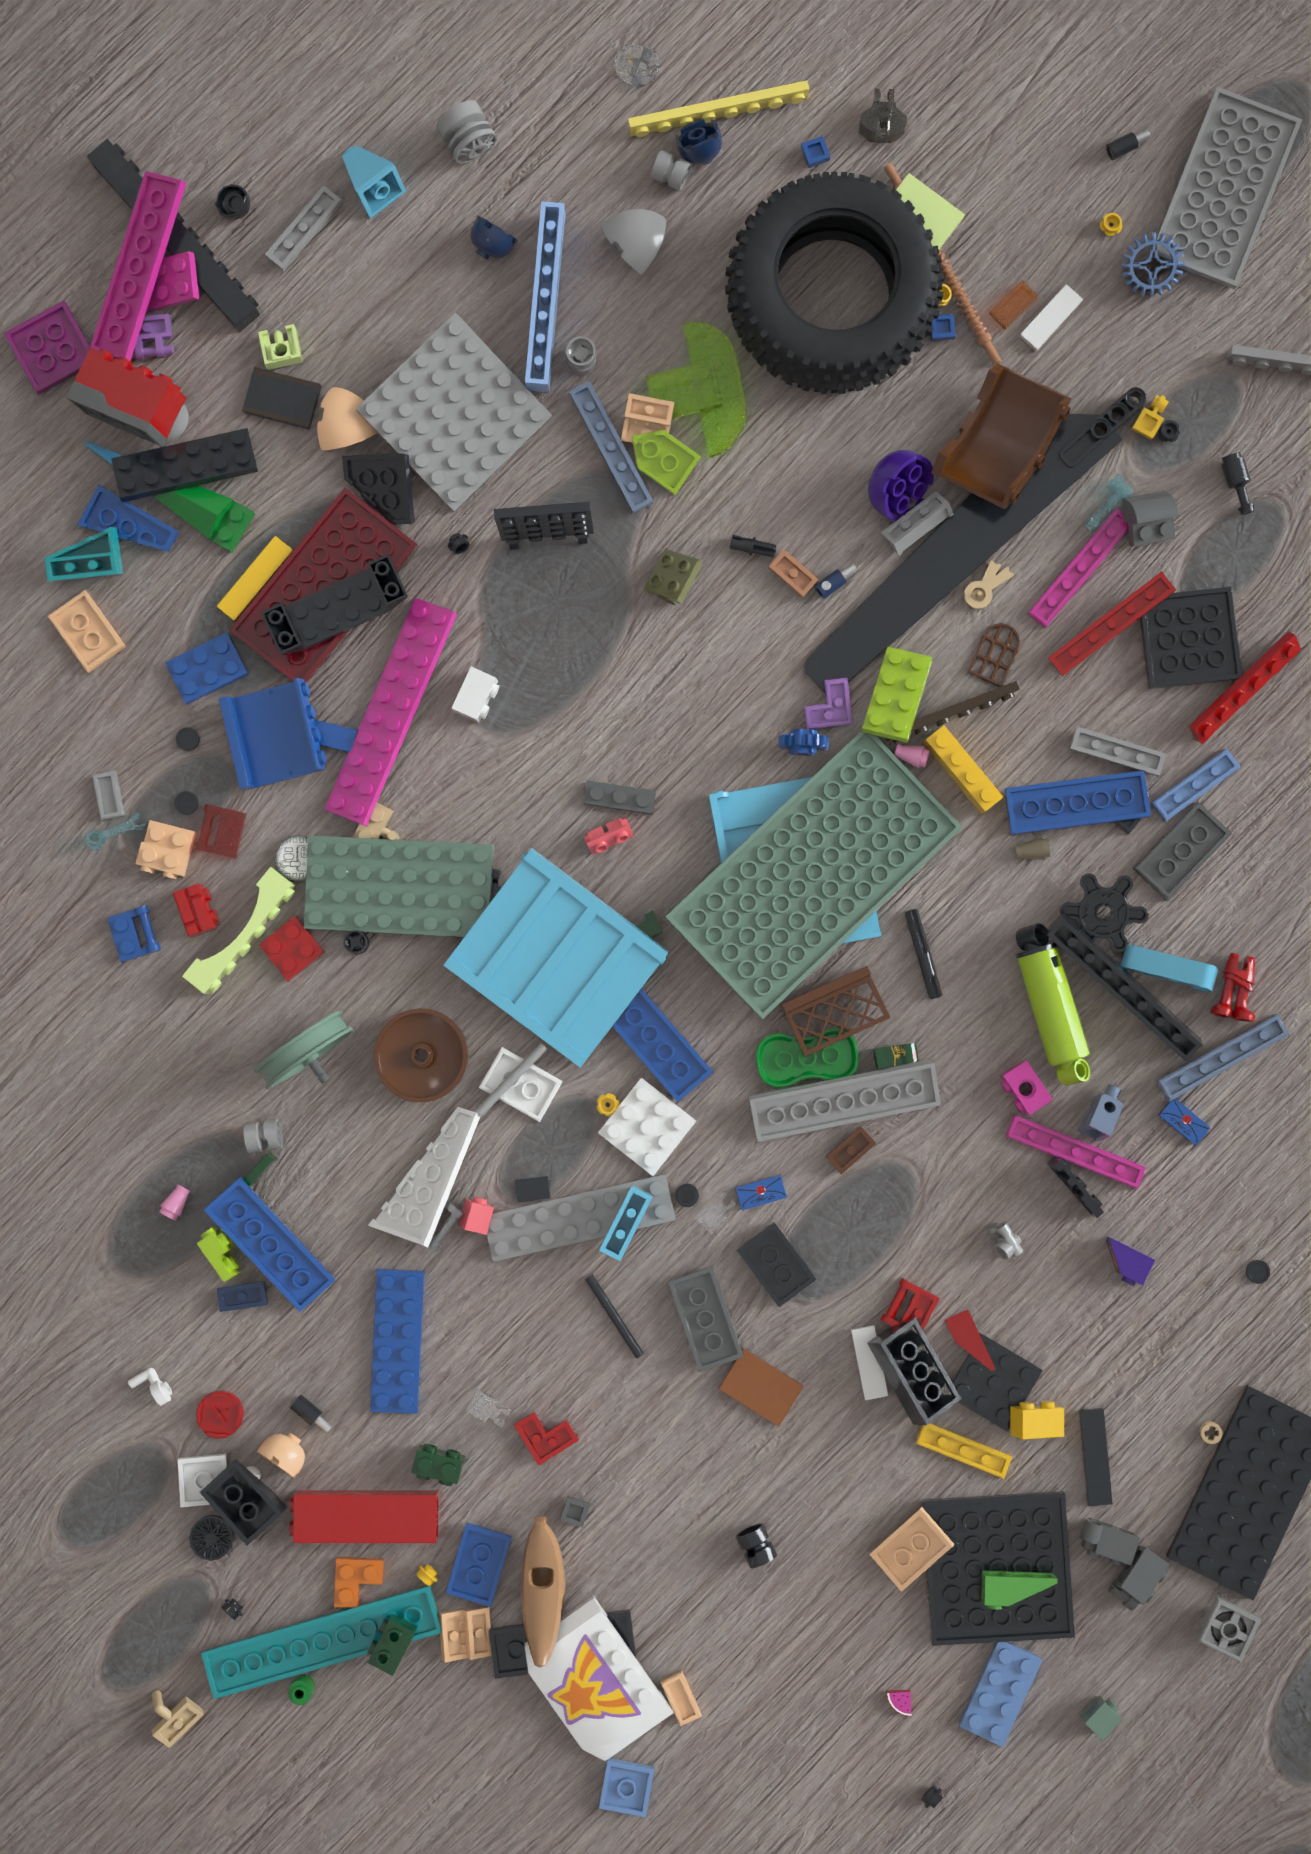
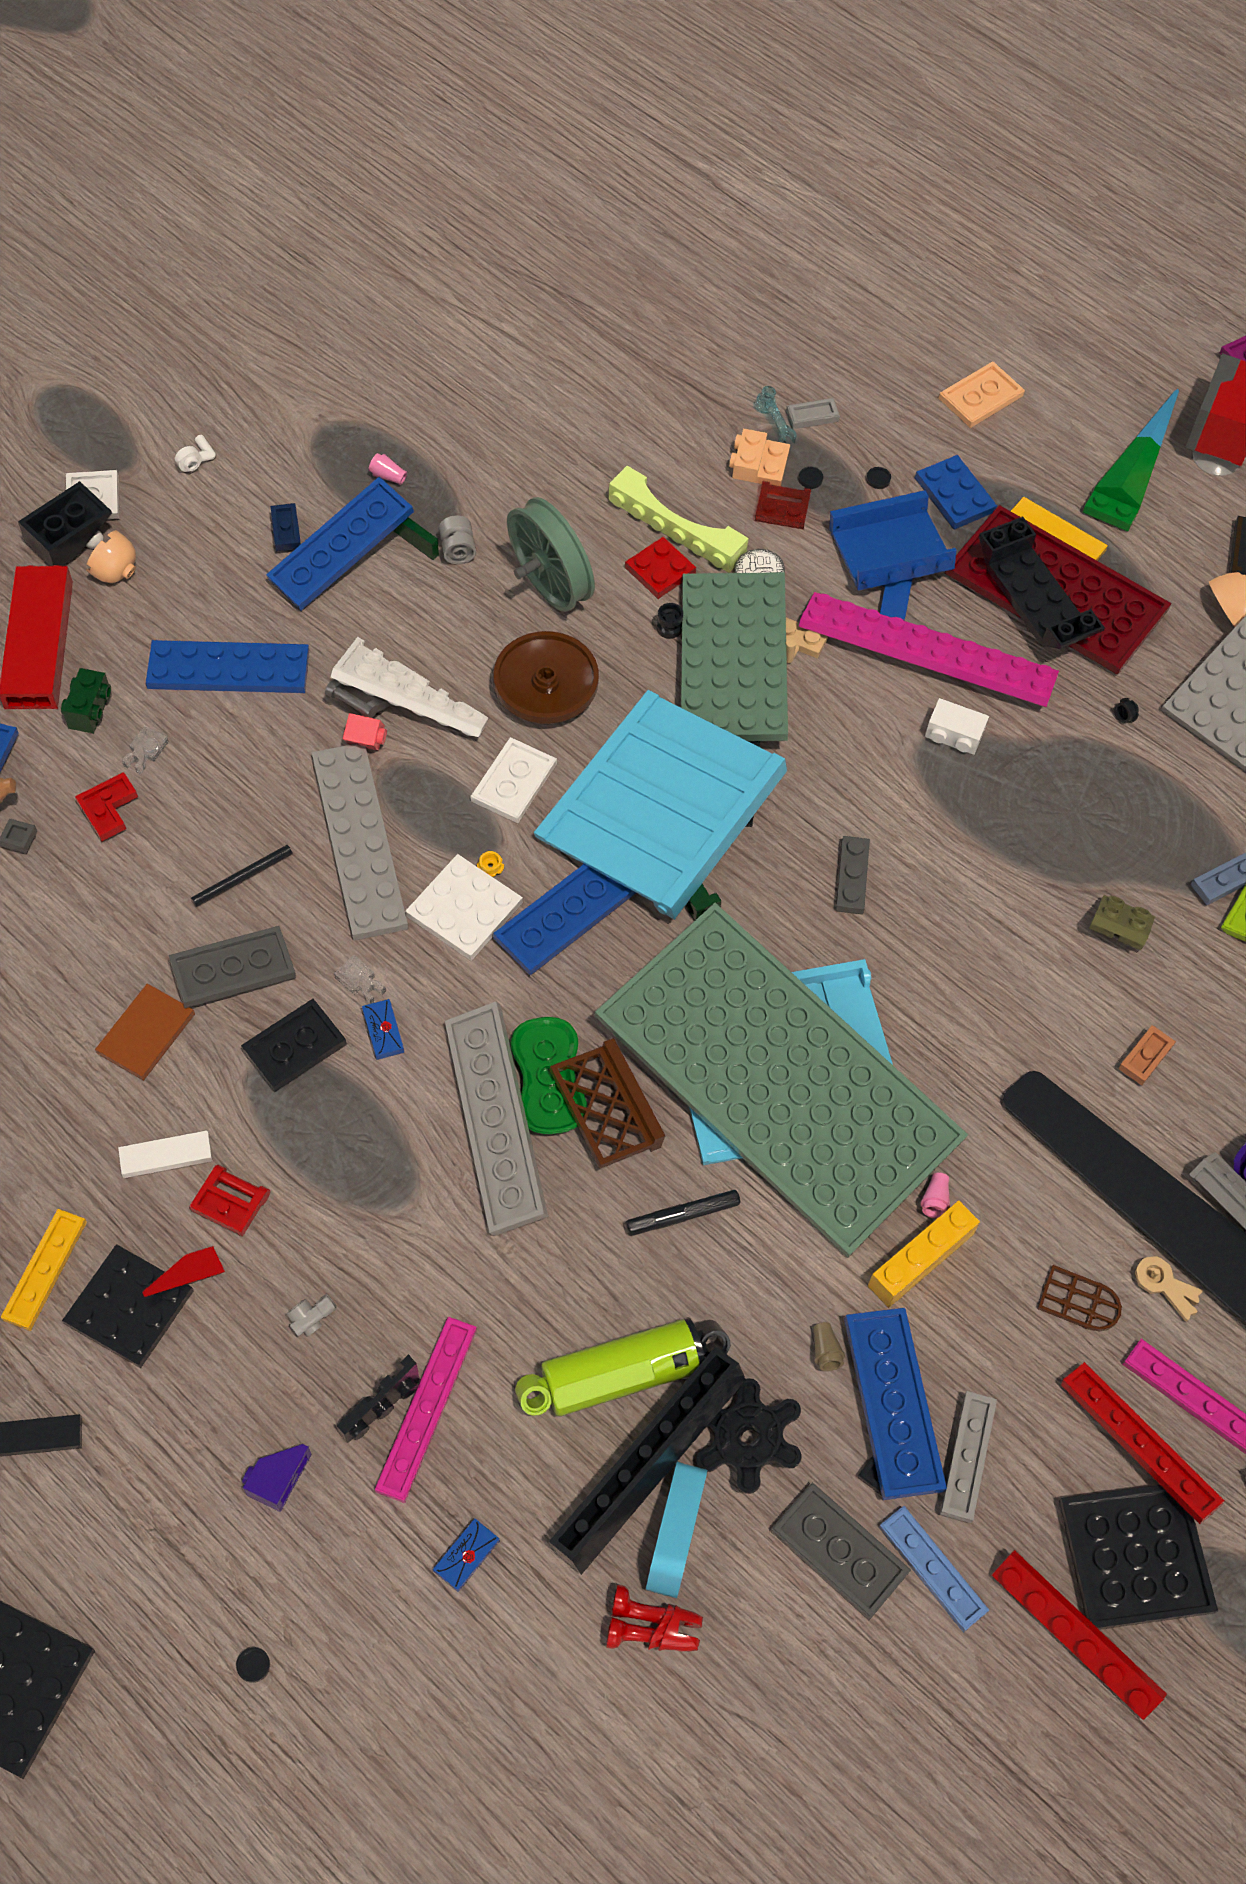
camera: 80 degrees right, 25 degrees down
teal wedge [44,527,123,581] -> none
blue wing [77,485,180,552] -> none
blue plate [107,905,161,962] -> none
black plate [111,428,258,503] -> none
red brick [173,884,219,938] -> none
black wheel [189,1515,234,1561] -> none
red tile [196,1390,244,1439] -> none
lime plate [197,1226,241,1282] -> none
black piece [290,1395,332,1433] -> none
black plate [342,453,415,525] -> none
light grey bar [476,1043,547,1116] -> none
black plate [494,501,594,550] -> none
black piece [515,1176,550,1202] -> none
coral hinge [584,817,634,855] -> none
medium azure brick [599,1185,653,1261] -> none
black plate [675,1184,699,1207] -> none
black axle [730,534,777,557] -> none
blue gear [778,729,829,756] -> none
medium lavender tile [804,677,853,730] -> none
dark blue piece [814,563,857,599] -> none
reddish brown plate [825,1126,876,1175] -> none
lime plate [862,647,933,743] -> none
black slope [867,1318,961,1426] -> none
dark green leg [873,1043,919,1069] -> none
dark brown plate [886,681,1020,743] -> none
dark pink brick [1000,1060,1053,1115] -> none
yellow brick [1010,1401,1064,1439] -> none
sand blue torso [1078,1084,1123,1141] -> none
sand blue tile [1156,1014,1289,1102] -> none
tan bush [1200,1421,1223,1444] -> none

